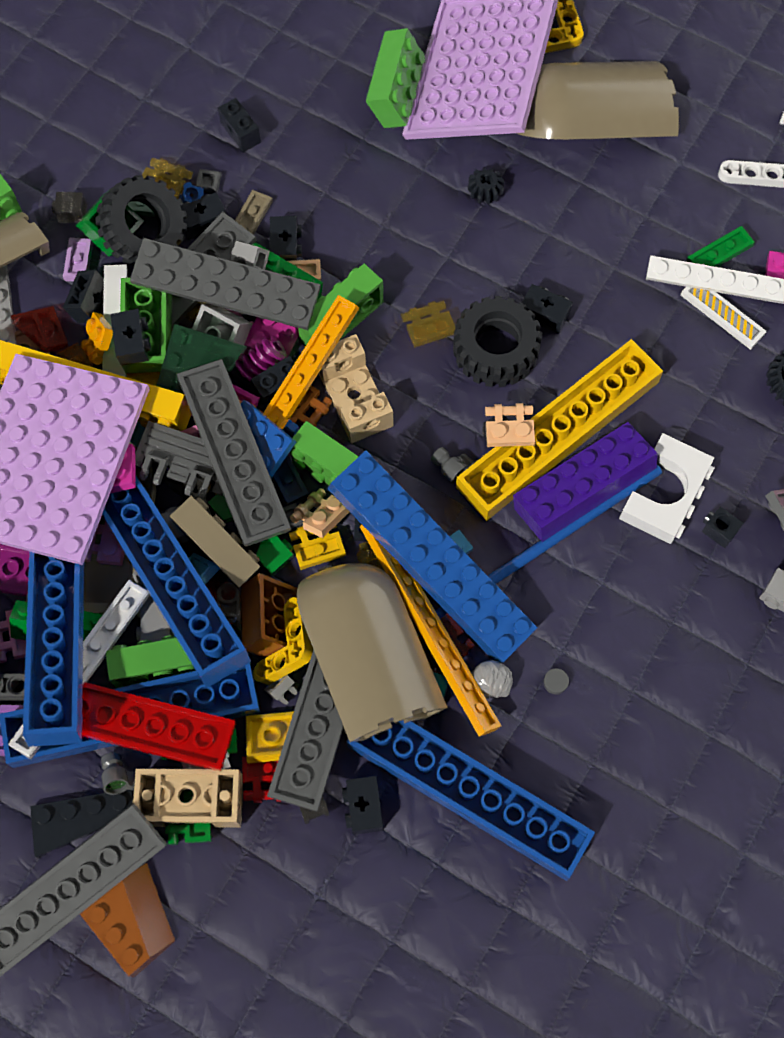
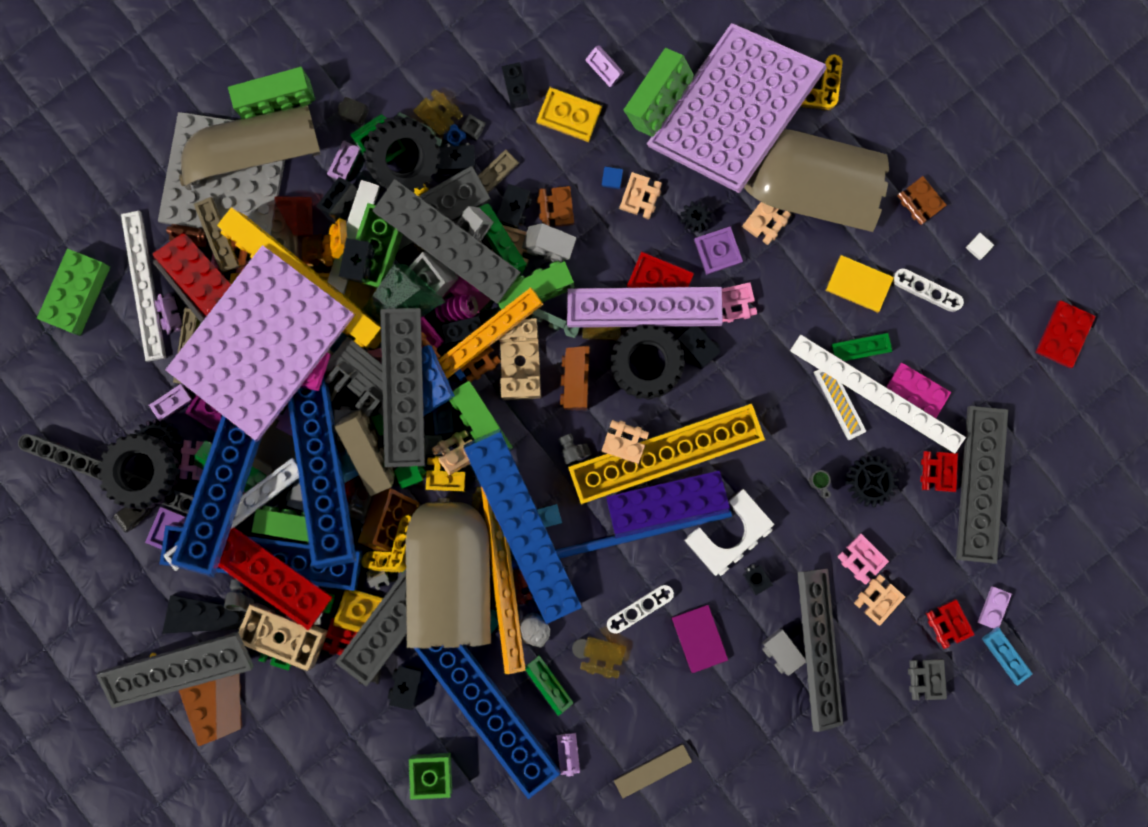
camera: 25 degrees right, 15 degrees up
none -> bright green brick [409,753,452,800]
none -> light grey brick [522,223,576,263]
none -> green plate [525,656,573,715]
none -> sand green hinge [531,309,580,338]
none -> yellow tile [536,87,602,142]
none -> dark orange plate [537,186,574,227]
none -> lavender hinge [557,733,580,776]
none -> dark orange wedge [560,346,589,411]
none -> lavender plate [567,287,722,327]
none -> clear yellow plate [580,636,626,679]
none -> lavender plate [586,46,624,87]
none -> blue tile [601,167,623,189]
none -> white beam [607,585,674,634]
none -> dark tan tile [614,743,692,798]
none -> light nougat plate [619,172,662,219]
none -> red plate [626,252,694,288]
none -> magenta tile [671,605,728,673]
none -> medium lavender plate [694,226,743,275]
none -> bright pink plate [722,283,757,323]
none -> light nougat plate [742,202,791,245]
none -> piece [809,470,831,499]
none -> yellow tile [825,255,894,313]
none -> dark orange plate [897,176,947,225]

